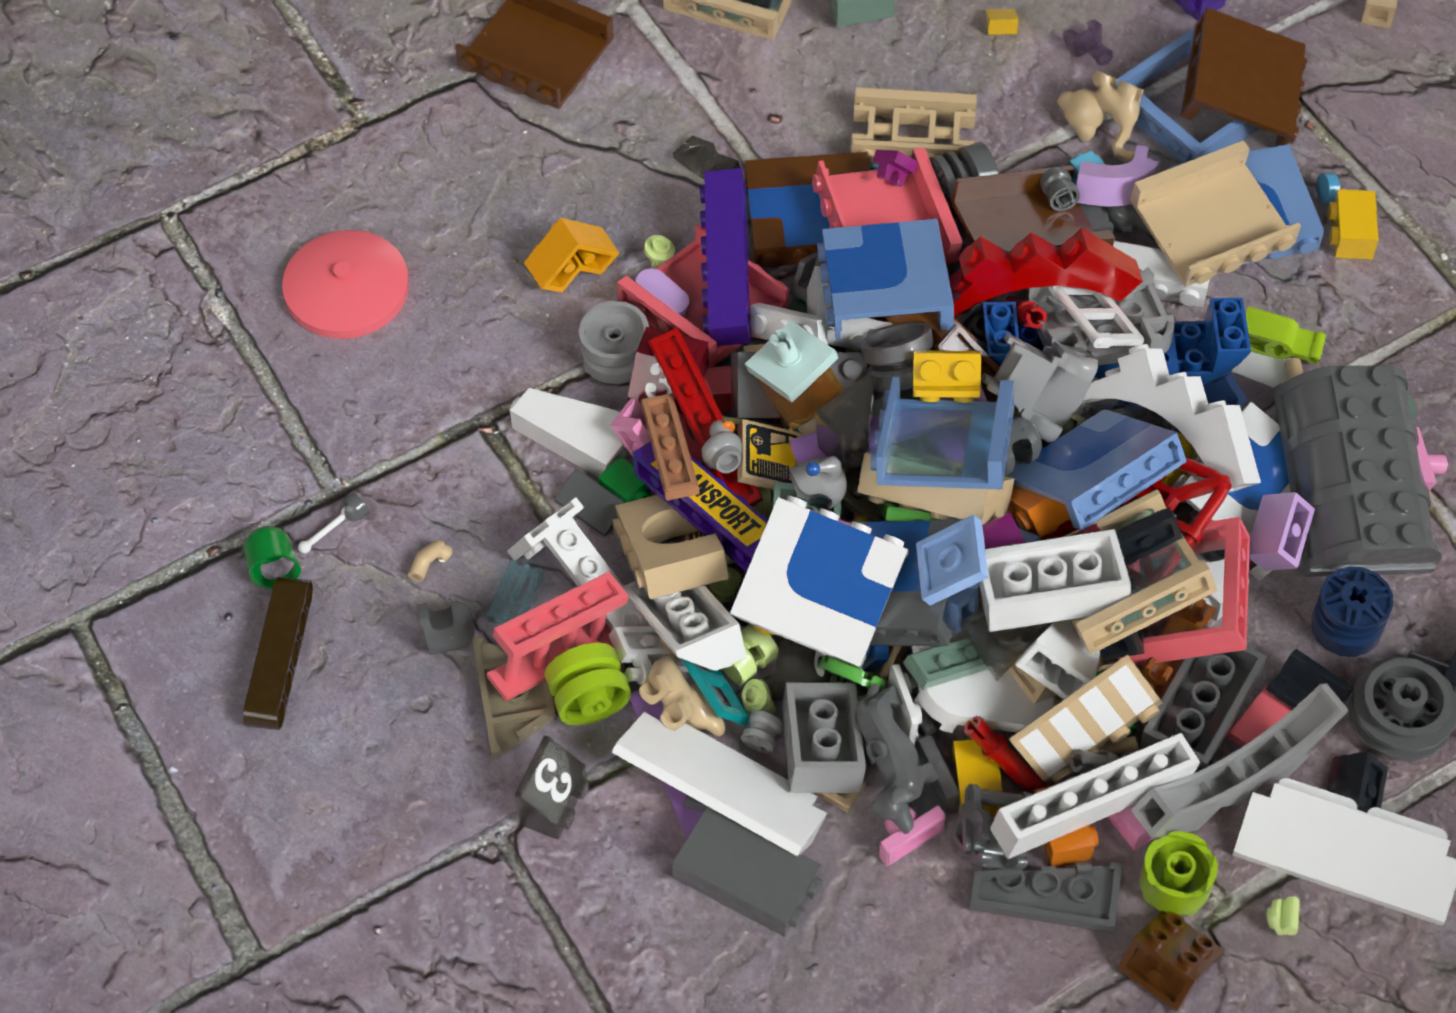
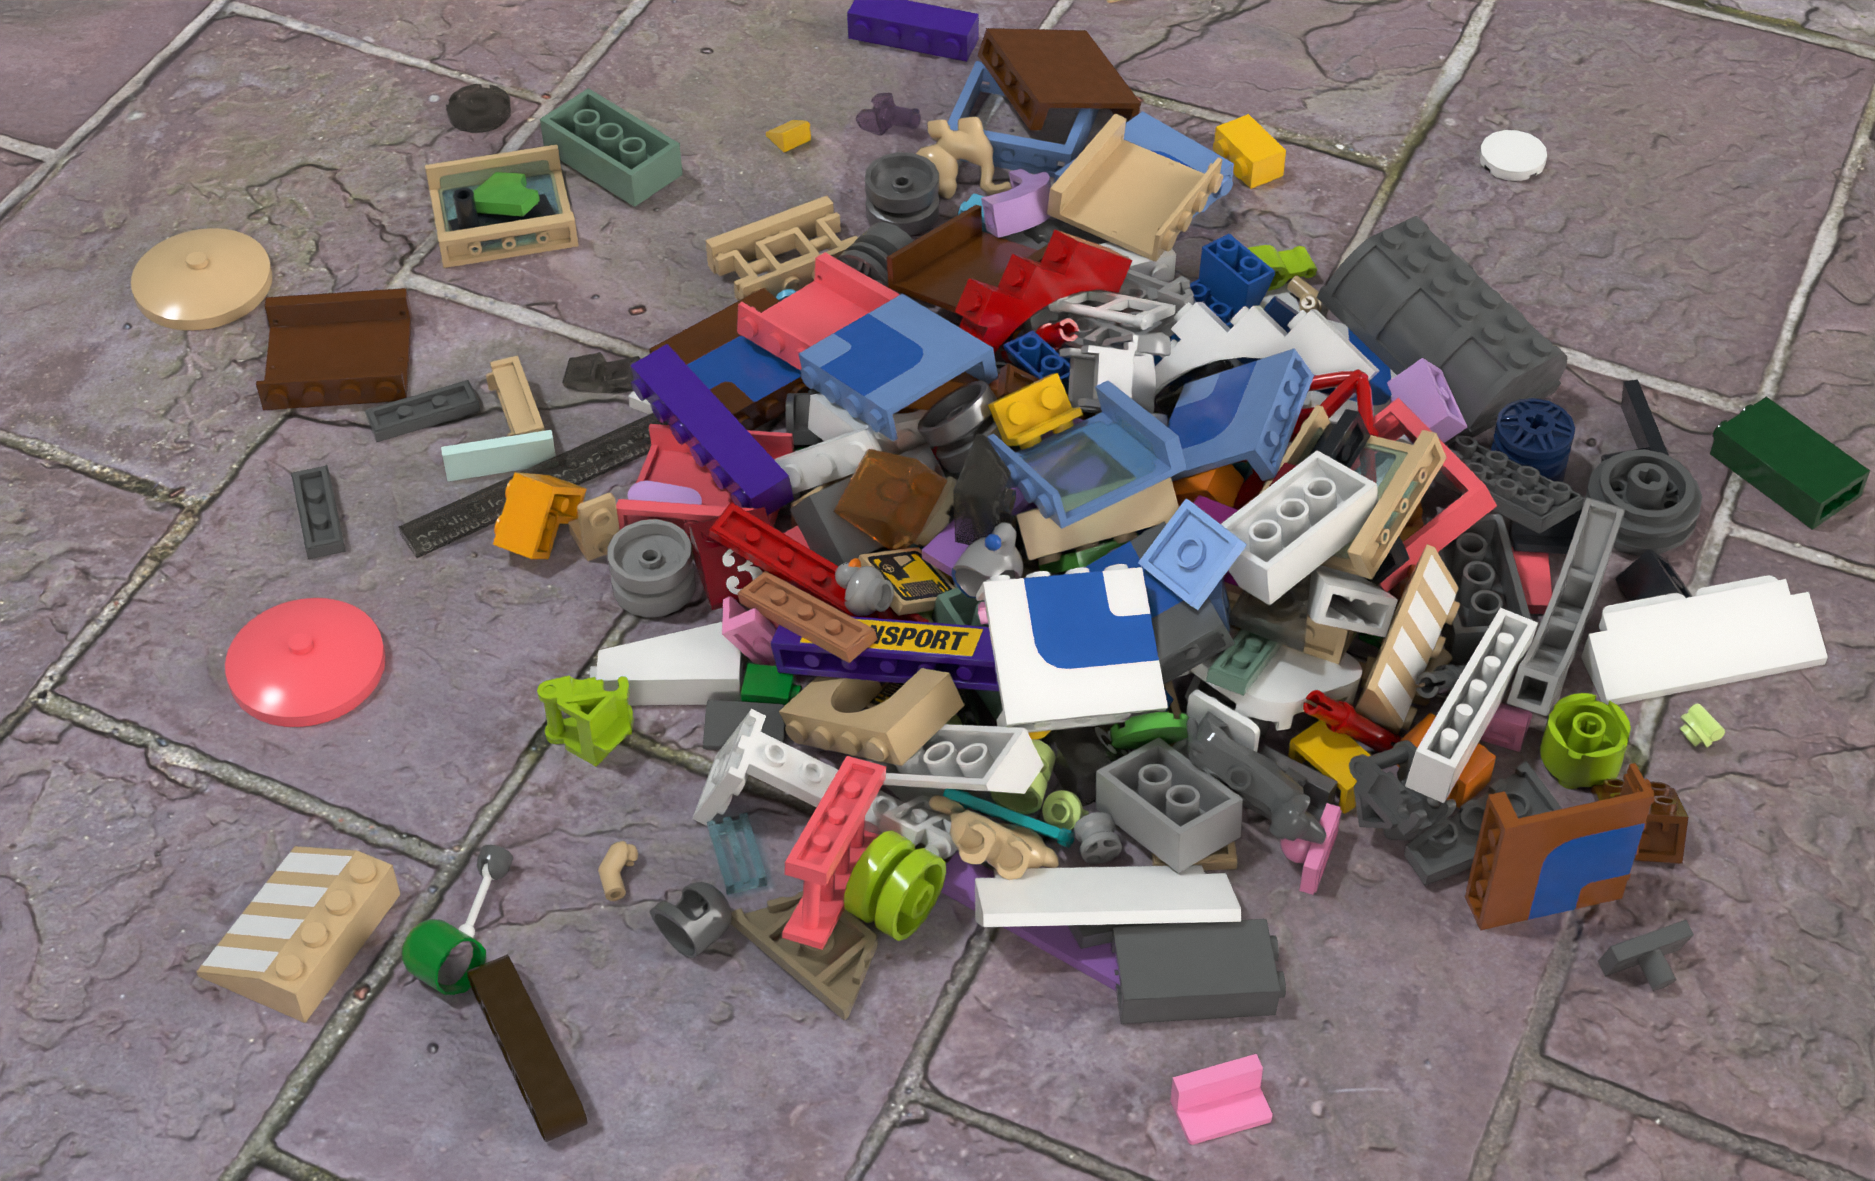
camera: 35 degrees left, 10 degrees down
clear smoke slope [515,735,590,840] -> none
yellowish green plate [644,235,675,269] -> none
light aqua tile [745,320,839,402] -> none
magenta tile [873,149,918,187] -> none
dark grey wheel [1040,167,1080,211] -> none
dark azure tile [1316,172,1340,204] -> none
none -> tan slope [197,846,400,1023]
none -> dark grey tile [291,465,346,560]
none -> dark grey tile [365,380,481,442]
none -> clear smoke tile [399,413,669,558]
none -> light aqua tile [441,430,557,481]
none -> tan container [486,355,545,436]
none -> lime piece [537,675,634,767]
none -> tan bracket [568,493,620,561]
none -> flat silver wheel [865,152,939,236]
none -> bright pink panel [1170,1054,1272,1145]
none -> dark grey tile [1433,435,1585,534]
none -> dark orange panel [1465,763,1654,931]

